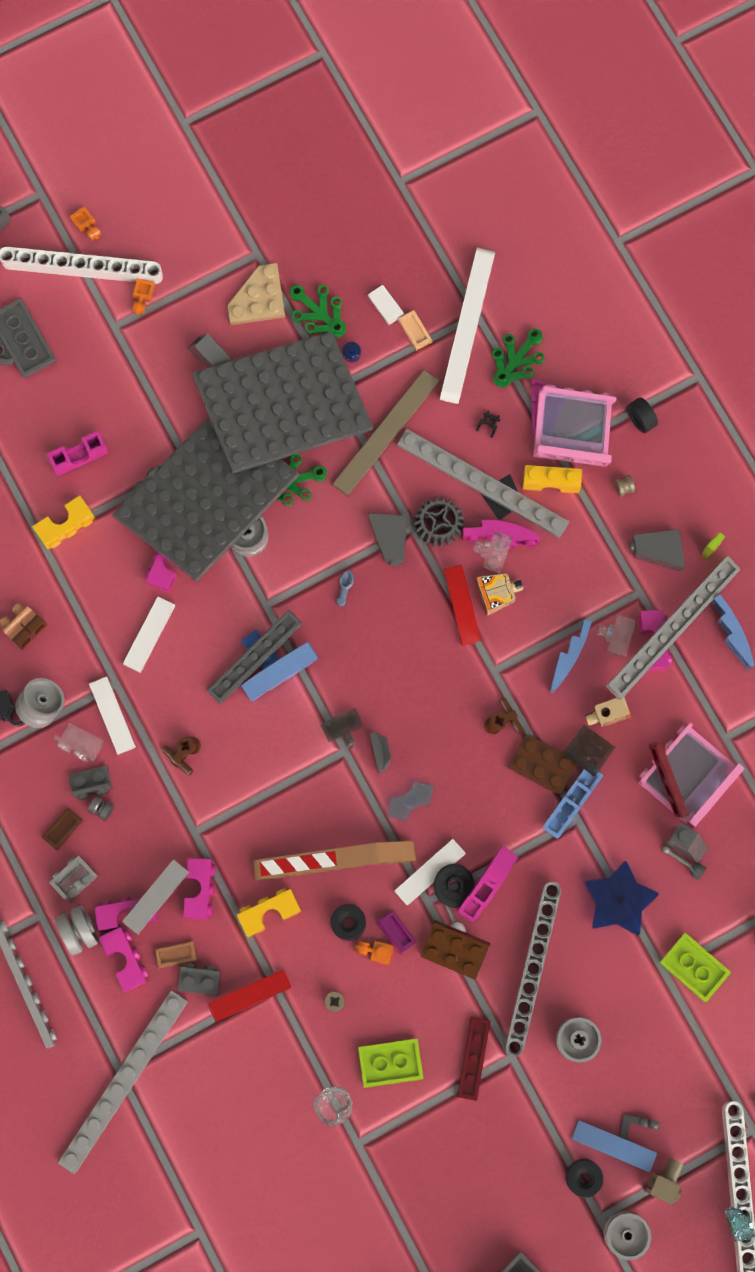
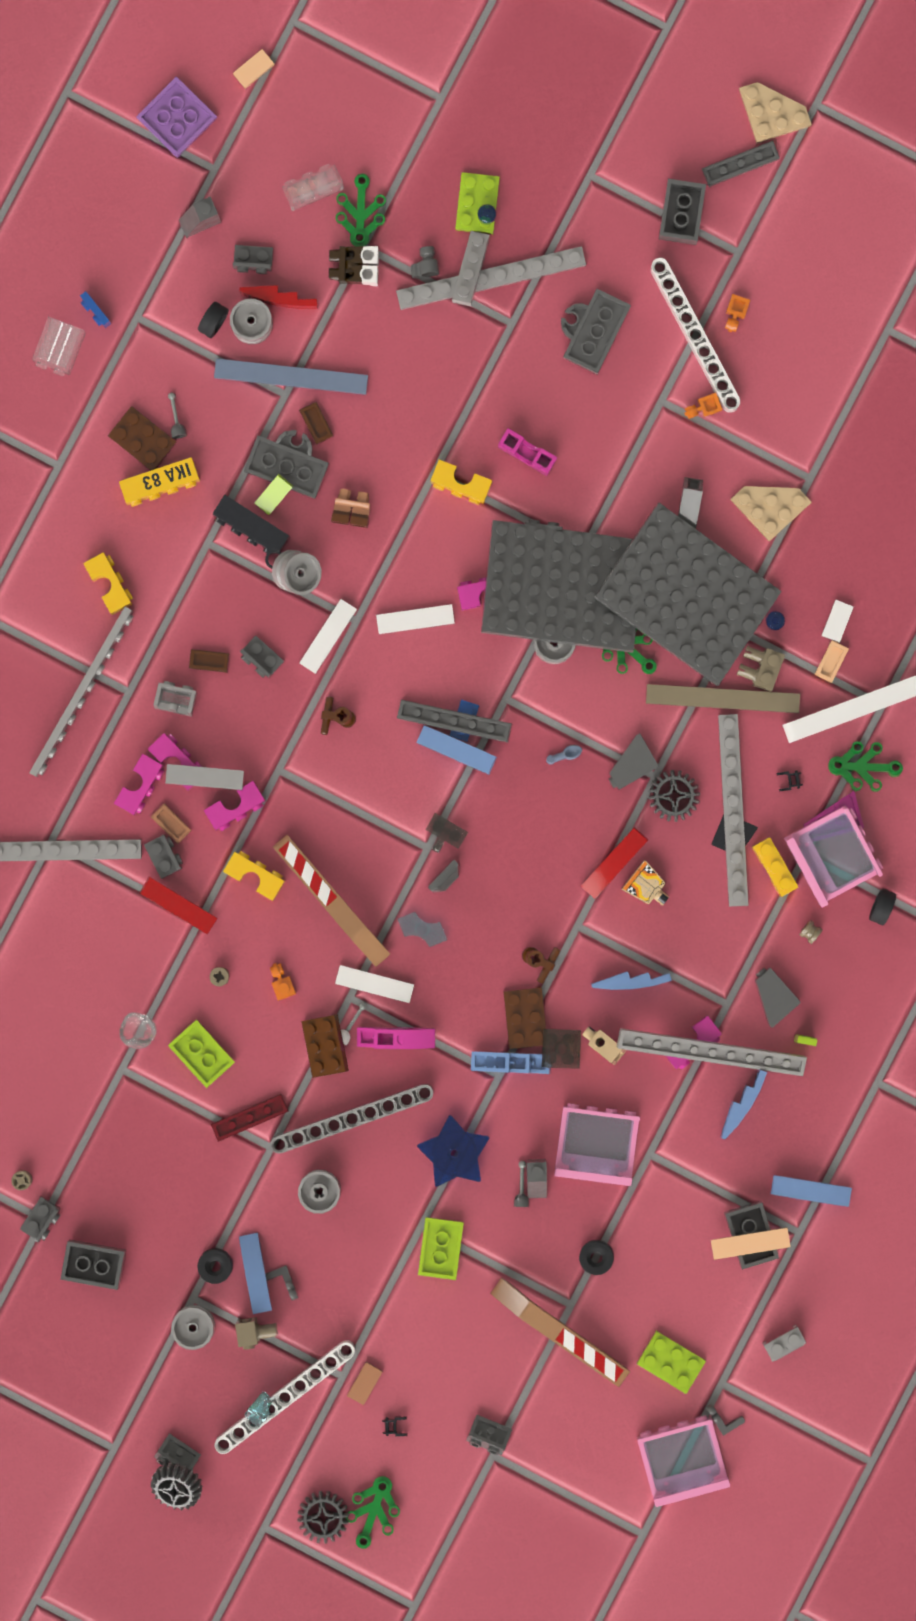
camera: 60 degrees right, 10 degrees up
clear bracket [53,723,104,762] -> none
light grey wheel [55,905,99,956] -> none
flat silver wheel [88,795,115,822] -> none
green plant [290,285,346,338] -> none
black tyre [330,904,366,941] -> none
magenta tile [376,910,416,954] -> none
black wheel [434,864,474,907] -> none
dark pink slope [462,520,540,548] -> none
clear hinge [473,532,513,574] -> none
clear hinge [596,615,636,658] -> none
dark red tile [649,742,689,818] -> none
none -> dark tan brick [737,645,785,692]

